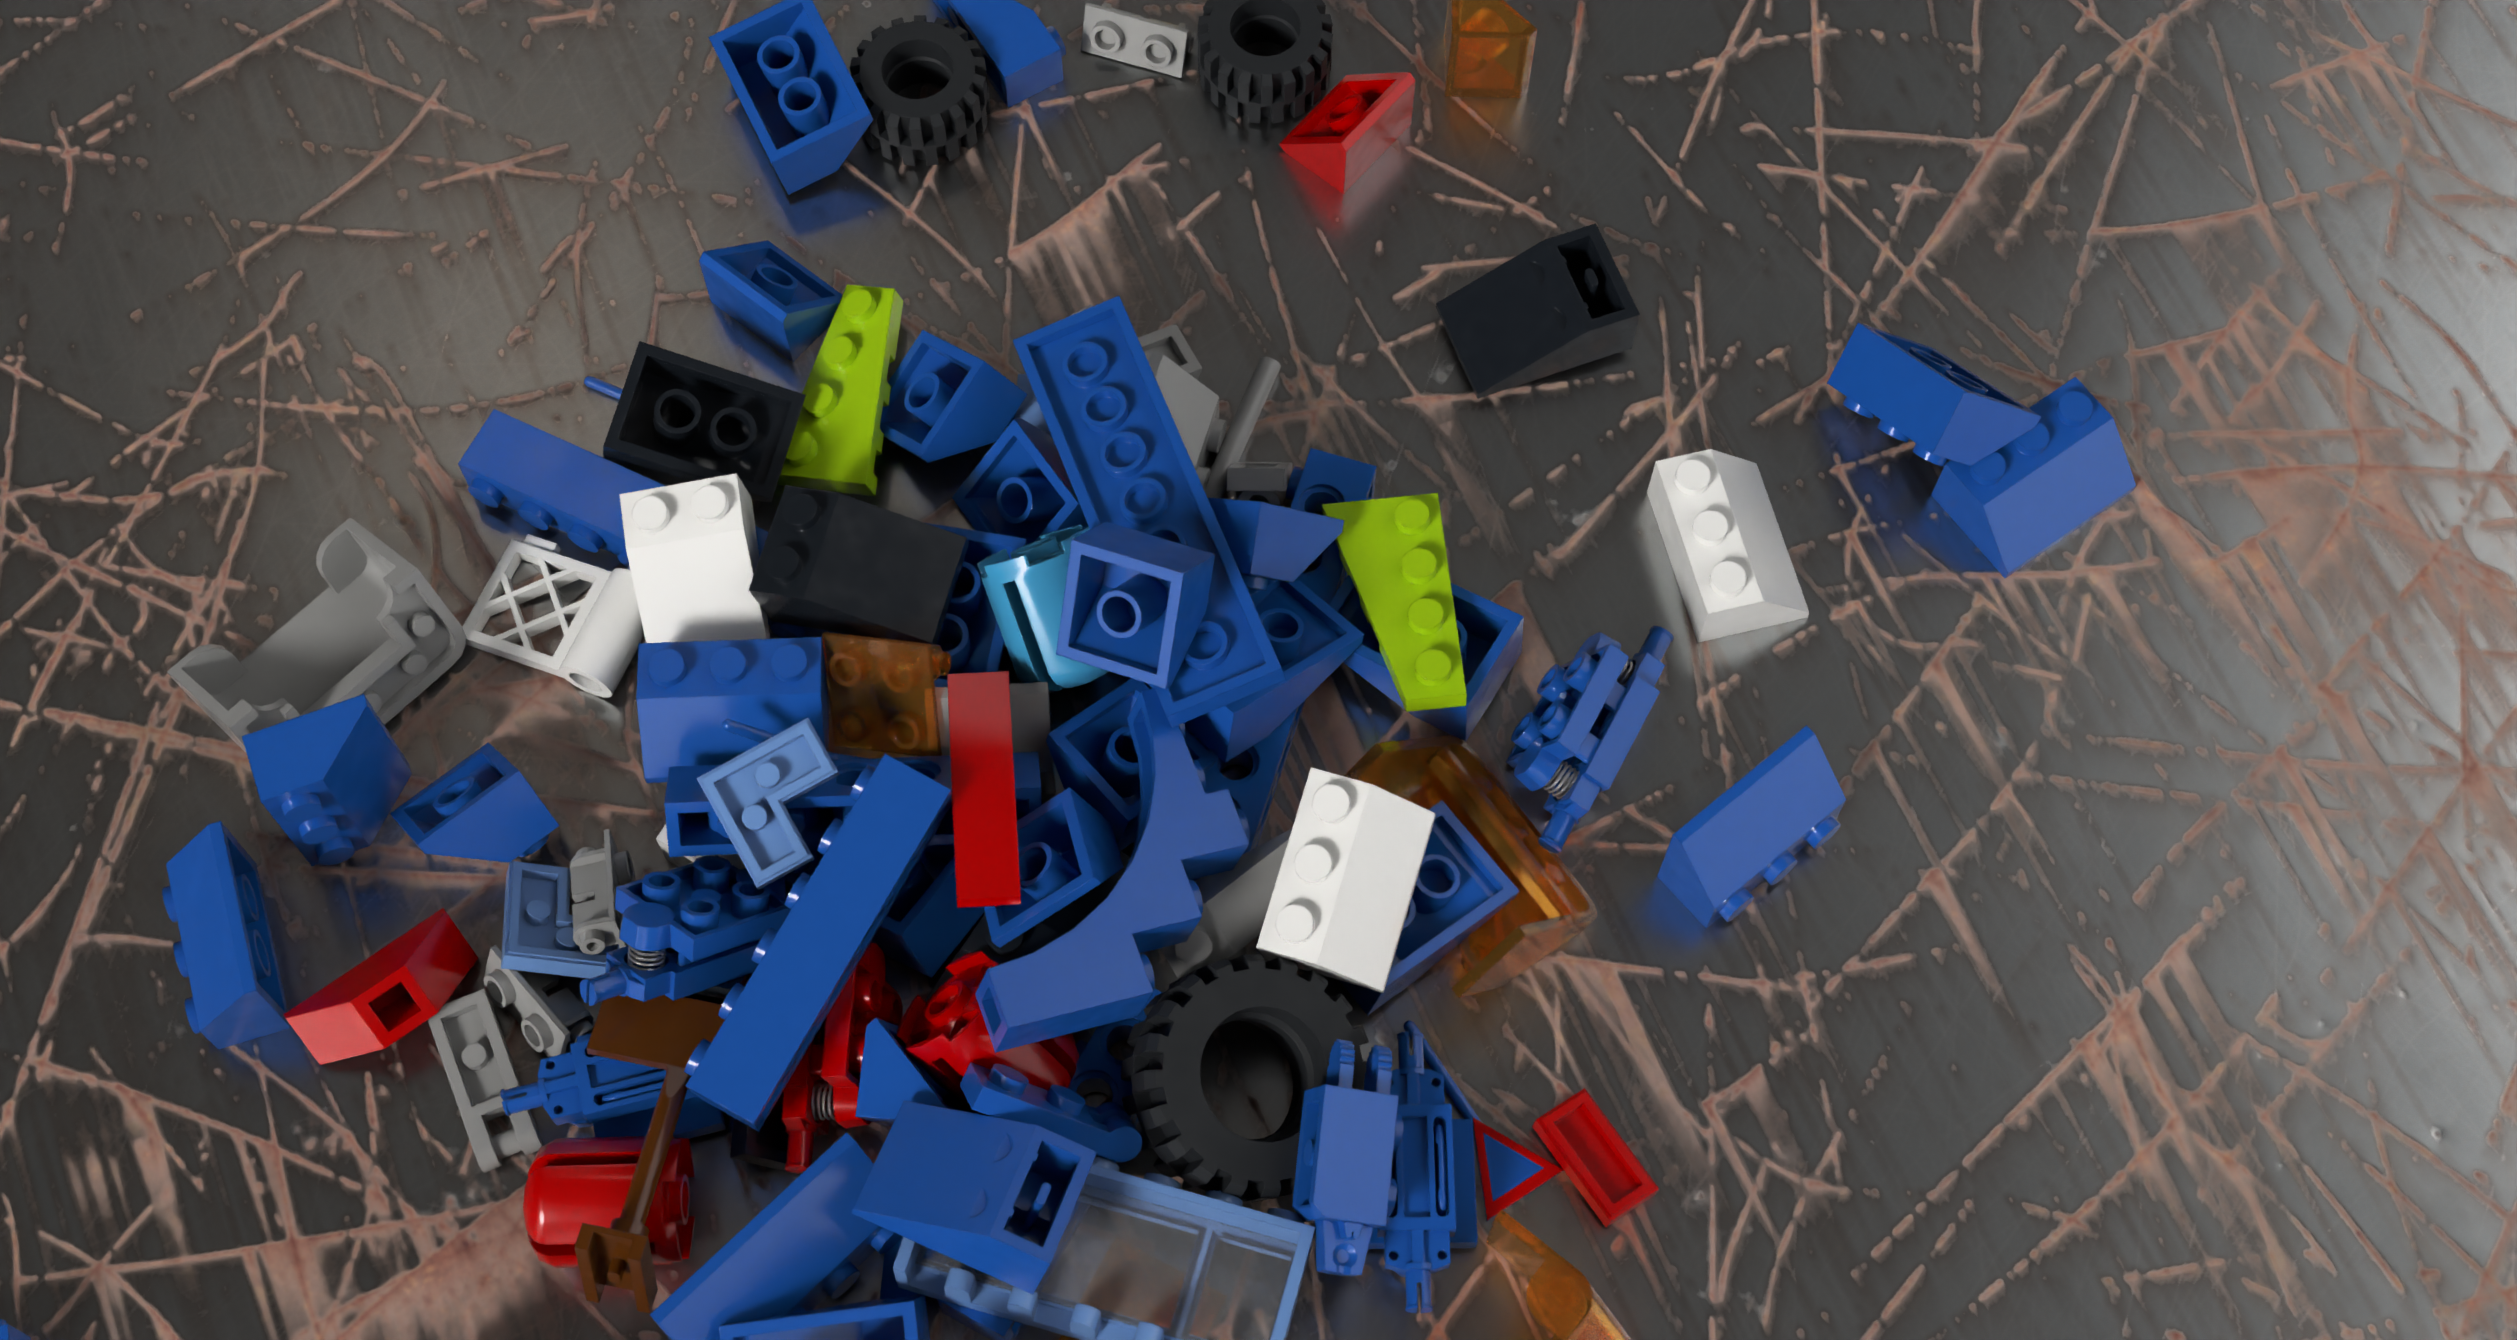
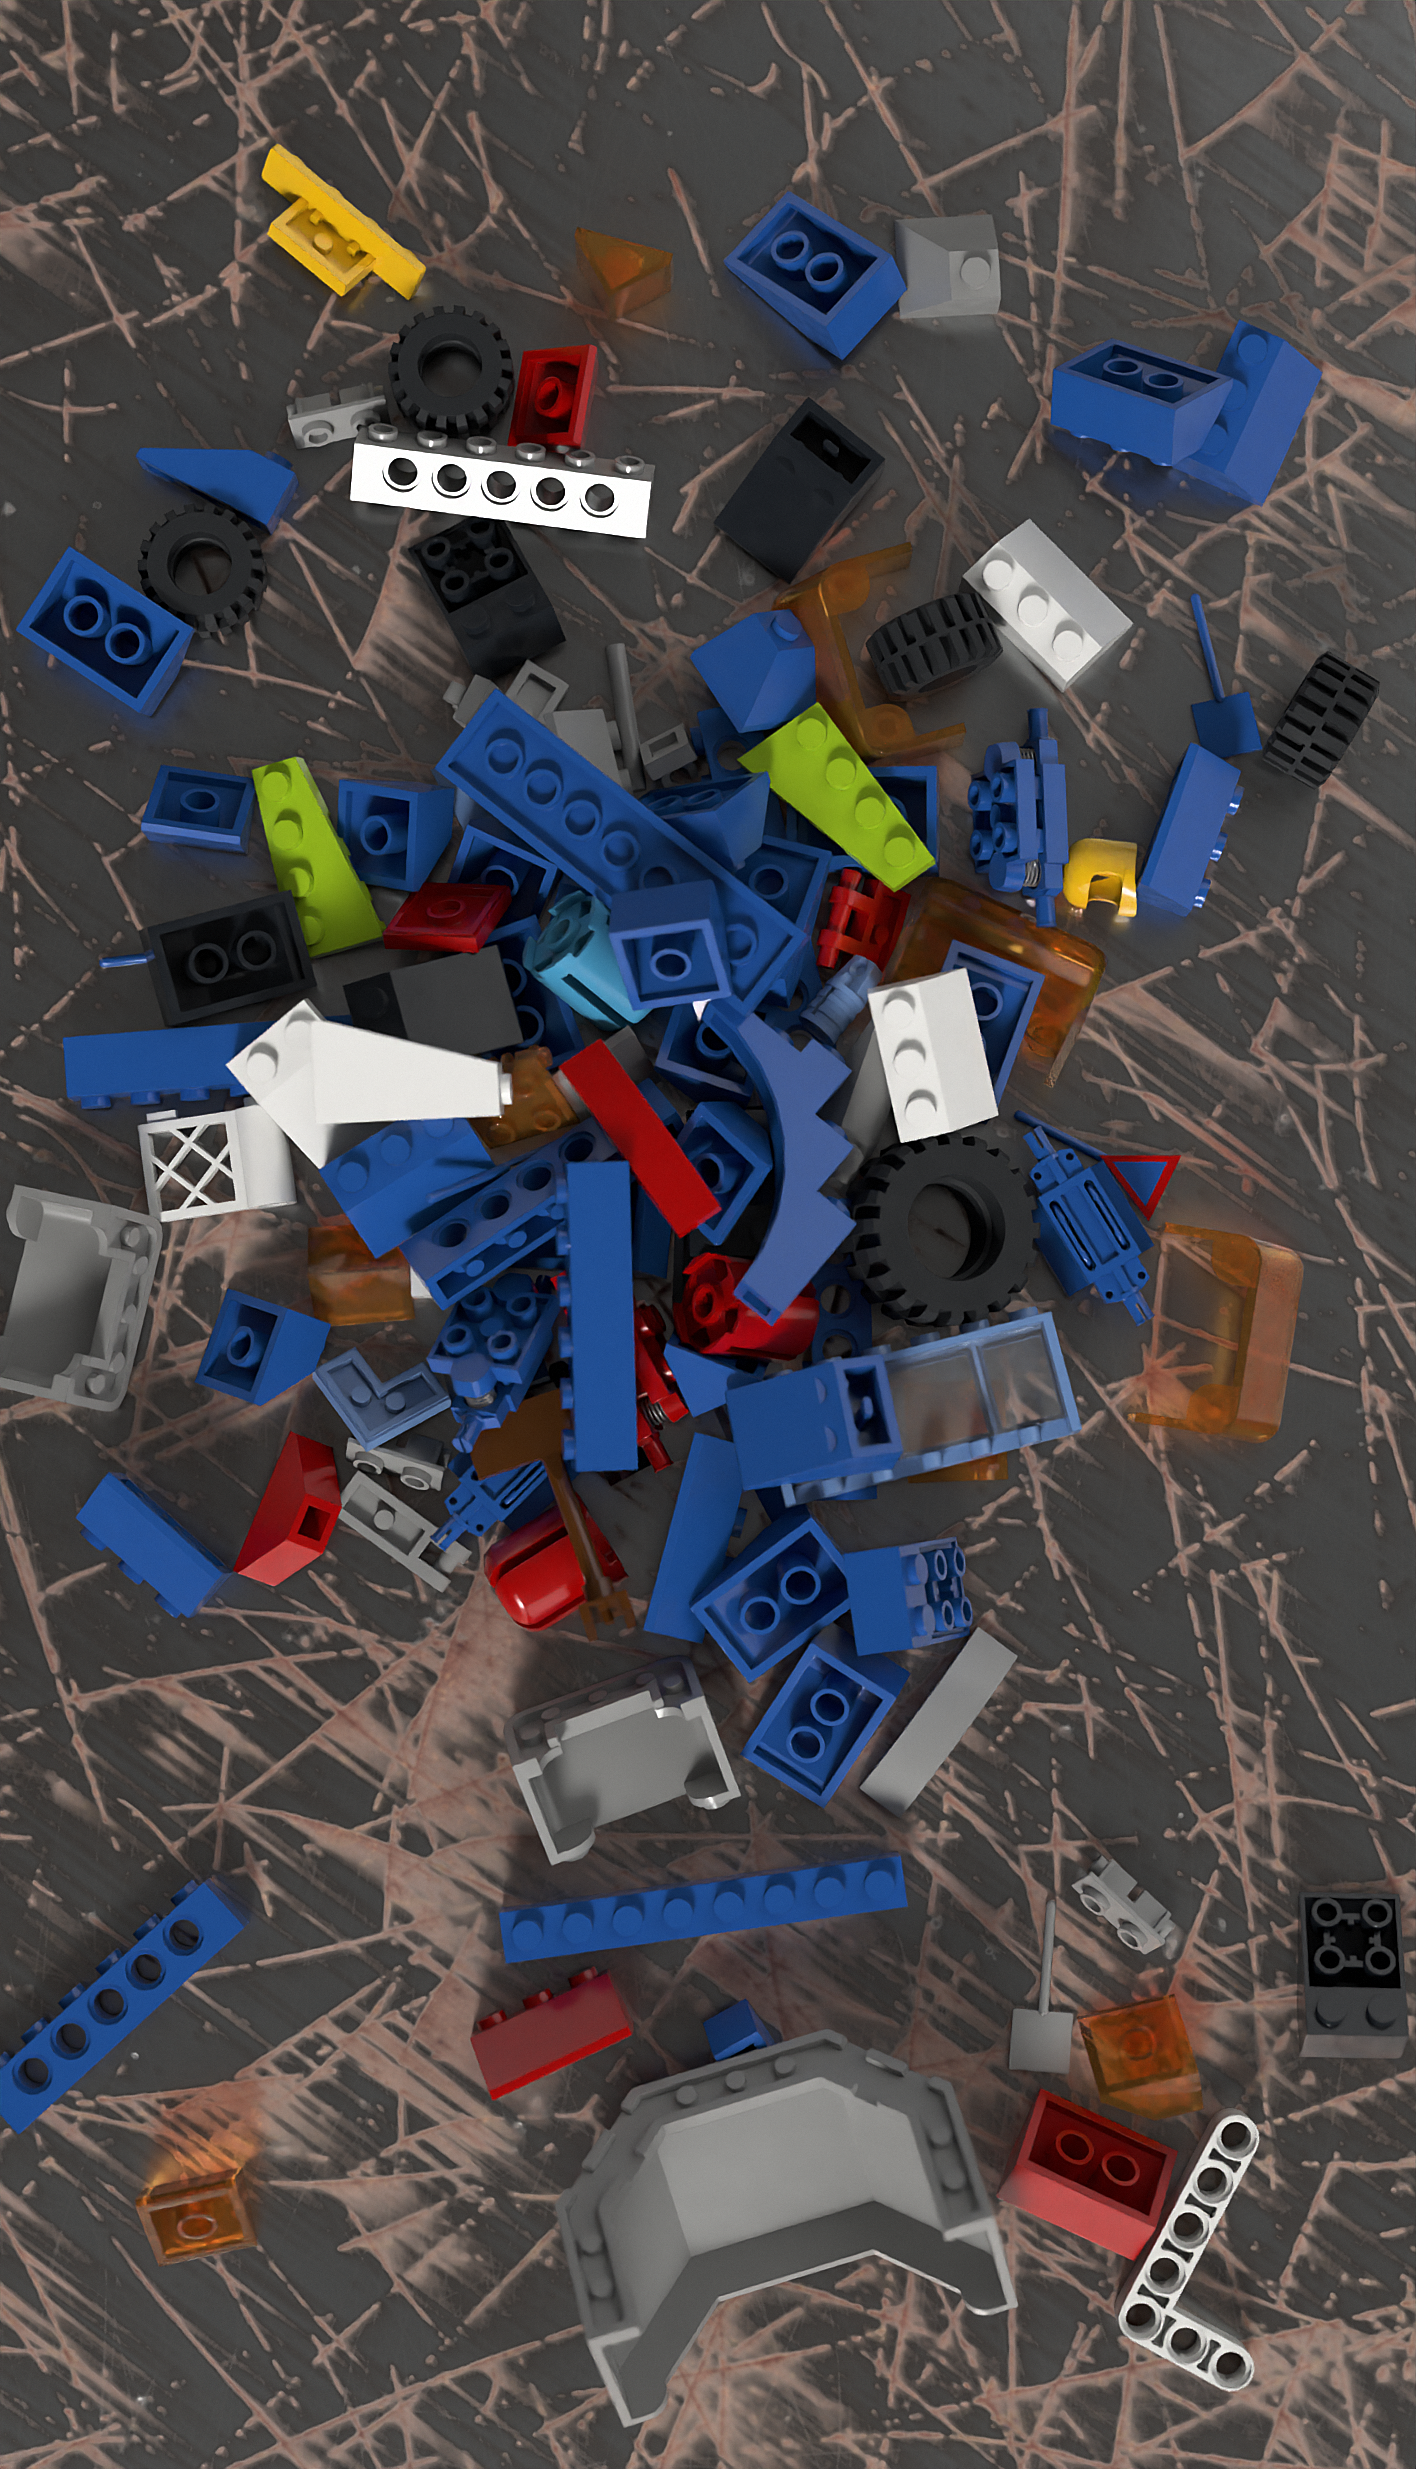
camera: 30 degrees left, 20 degrees up
blue slope [242,694,412,866] -> none
light grey hinge [570,829,636,955] -> none
medium blue tile [696,718,839,890] -> none
blue plate [960,1062,1142,1162] -> none
blue hinge [1292,1039,1403,1276] -> none
red tile [1532,1088,1659,1228] -> none
none -> clear orange slope [307,1224,416,1326]
none -> white slope [310,1020,513,1124]
none -> brick [350,423,655,538]
none -> red plate [382,882,512,953]
none -> black slope [408,516,566,680]
none -> blue slope [690,609,816,733]
none -> blue slope [724,191,907,360]
none -> clear orange windscreen [771,542,967,767]
none -> medium blue hinge [798,954,883,1046]
none -> red plate [815,868,911,987]
none -> black tyre [865,593,1003,701]
none -> light grey slope [894,215,1001,319]
none -> yellow helmet [1062,838,1137,917]
none -> blue piece [1190,593,1262,759]
none -> black tyre [1263,651,1380,790]

